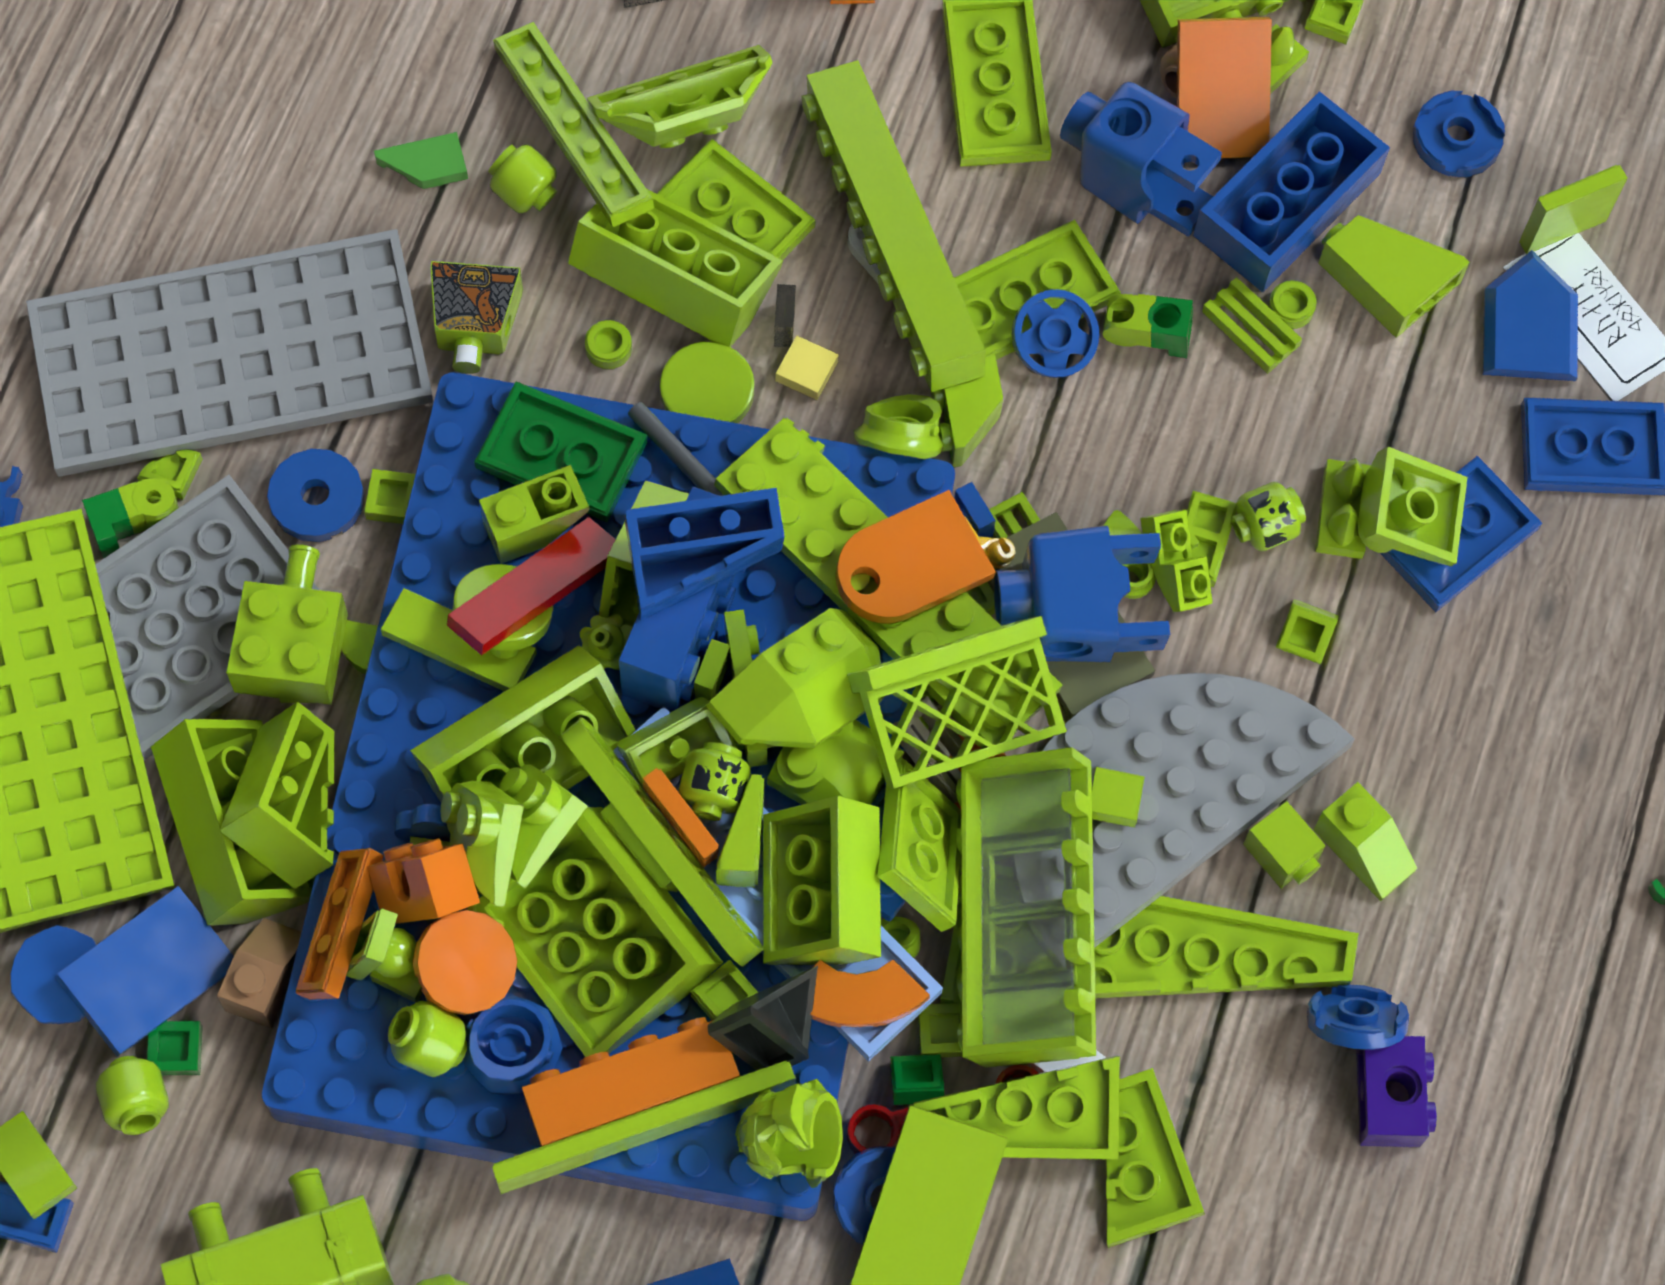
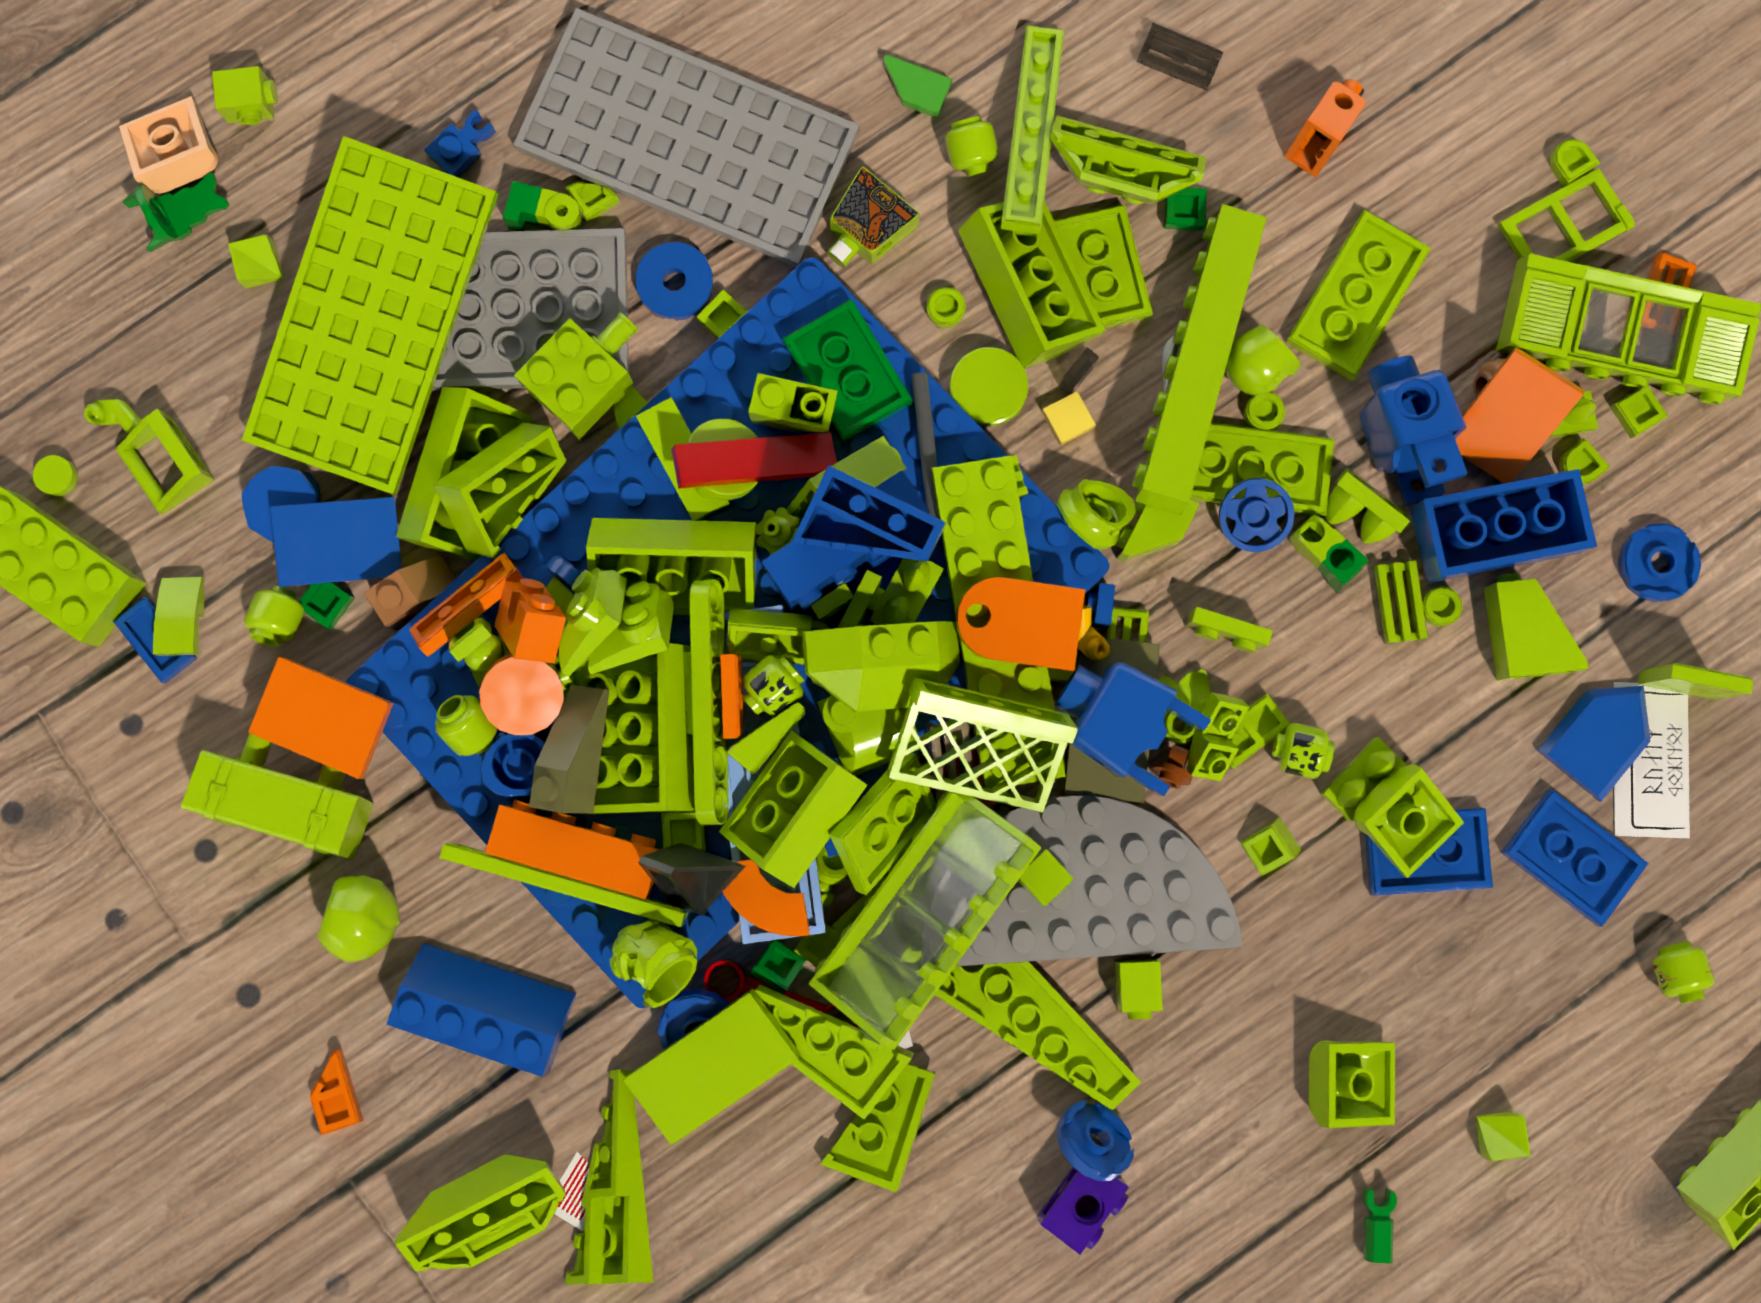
camera: 35 degrees right, 15 degrees up
lime slope [1313,782,1418,901] -> none
none -> orange tile [248,657,394,779]
none -> olive slope [529,685,609,813]
none -> lime tile [869,558,944,625]
none -> dark orange plate [1153,745,1193,789]
none -> green tile [1164,188,1207,231]
none -> lime plate [1185,606,1273,653]
none -> lime helmet [1226,324,1302,395]
none -> lime tile [1244,392,1285,431]
none -> lime slope [1309,1040,1395,1128]
none -> lime tile [1325,467,1410,544]
none -> lime tile [1559,437,1610,486]

